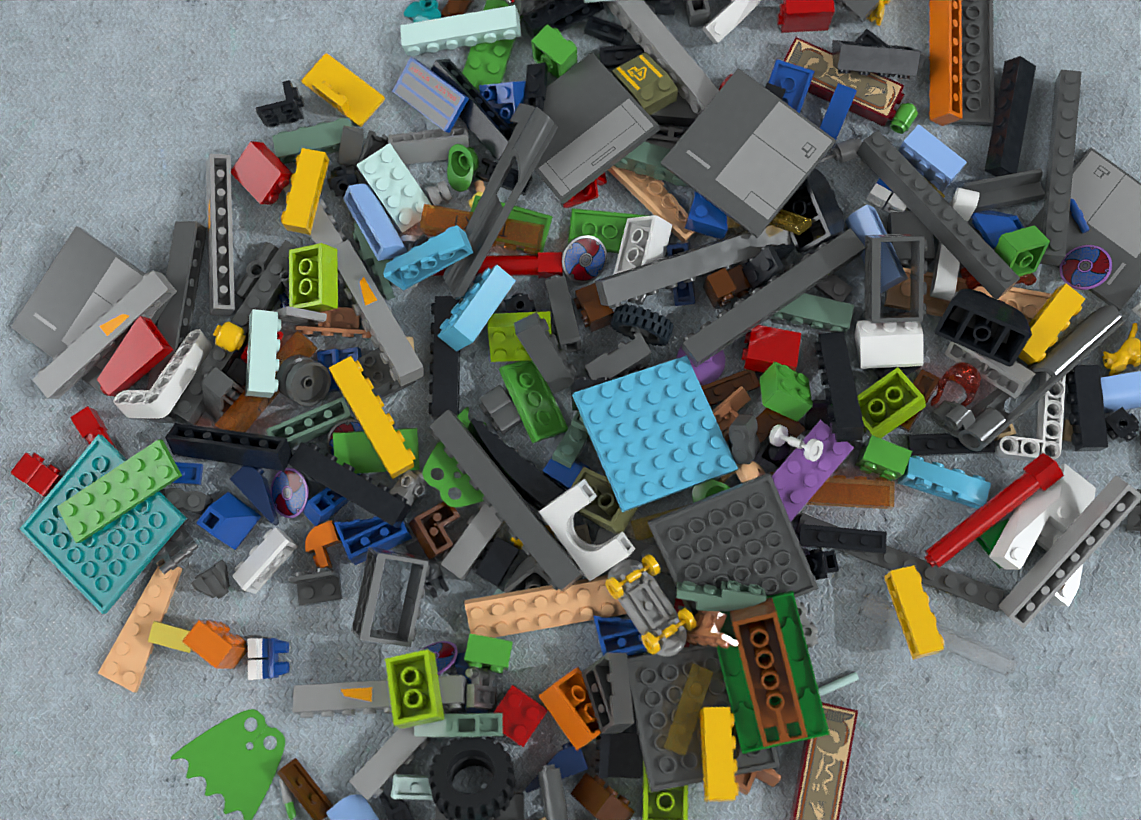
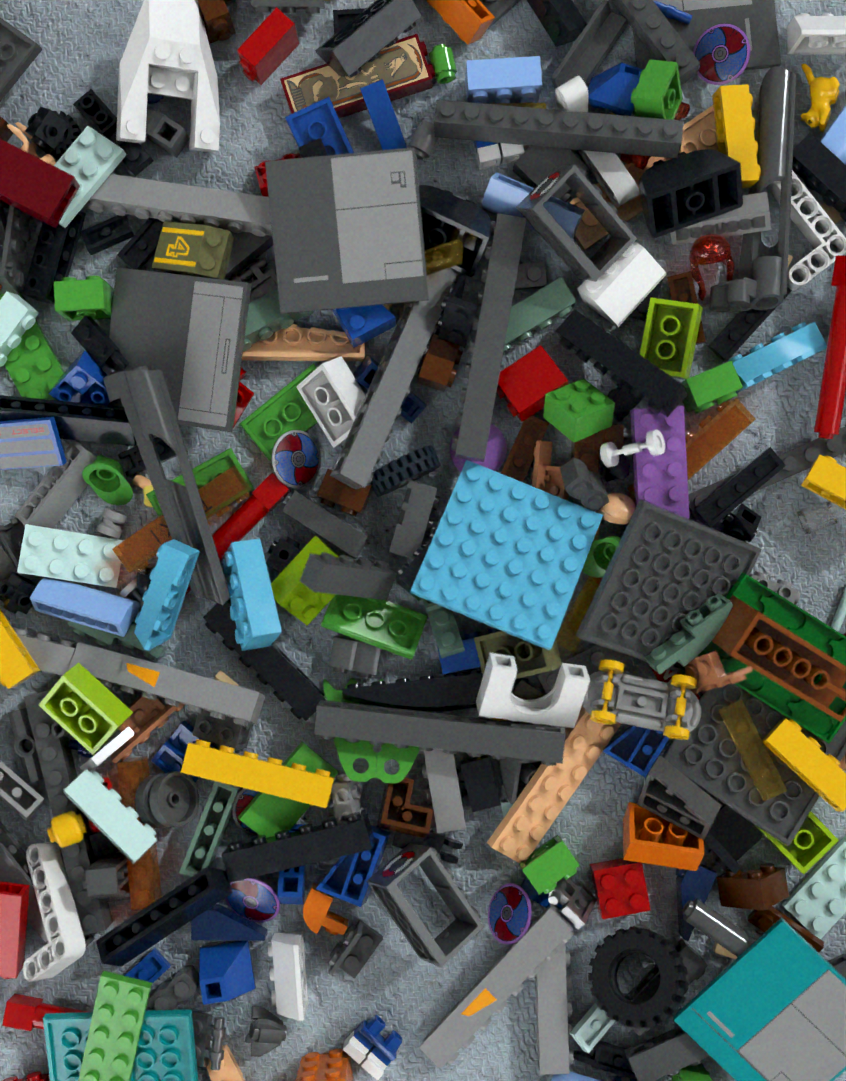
camera: 50 degrees left, 10 degrees up
lime brick [385,649,445,729] -> none
sand green slope [414,713,503,737] -> none

